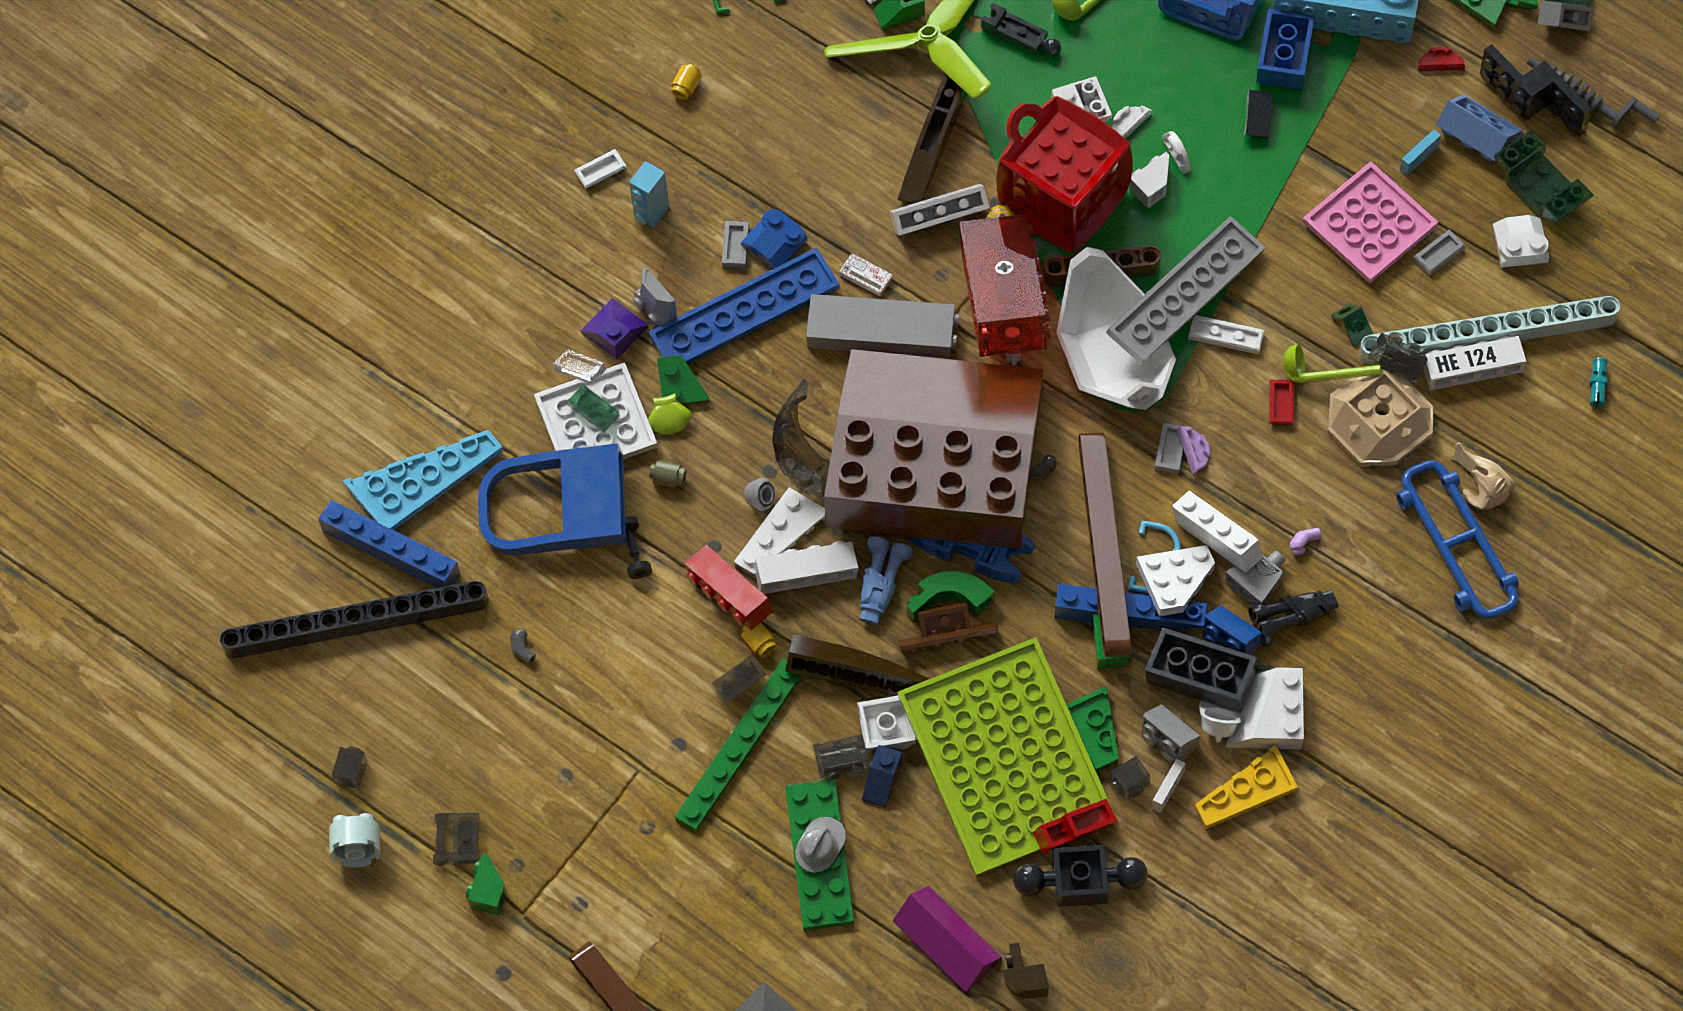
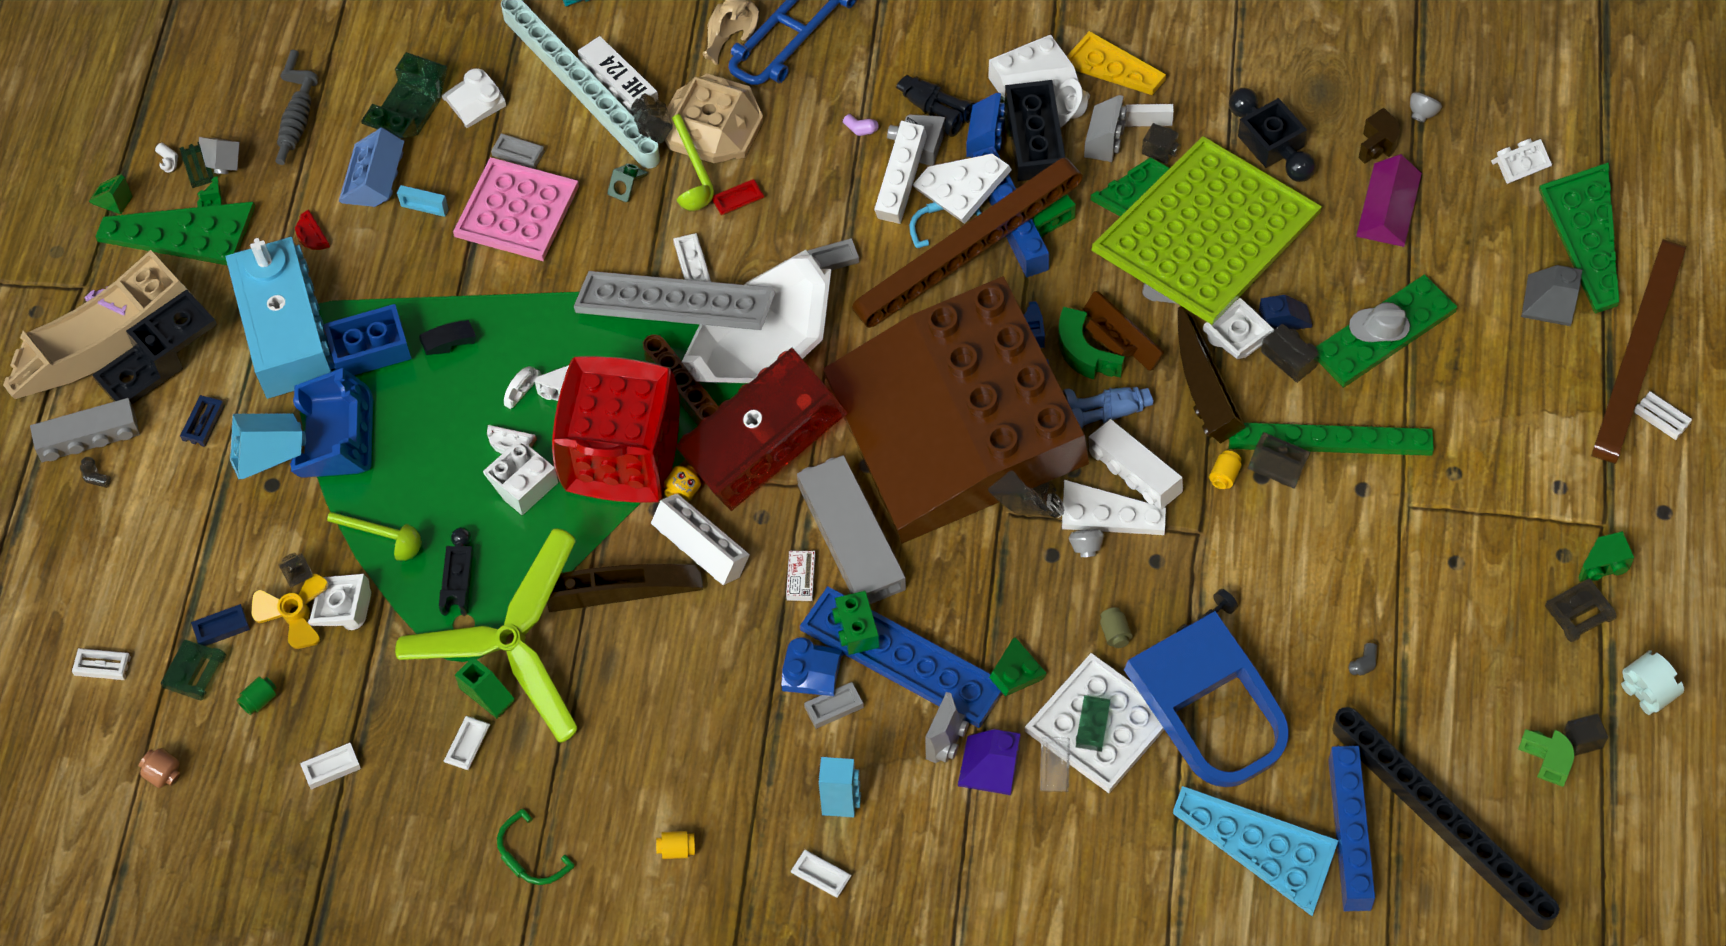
camera: 120 degrees left, 5 degrees down
lime animal [648,393,692,435] -> none
brick [684,545,773,630] -> none
red slope [1032,798,1118,855] -> none
lavender tile [1177,426,1210,474] -> none
black bracket [1480,44,1592,137] -> none
none -> green brick [832,591,879,655]
none -> bright green brick [1518,729,1574,787]

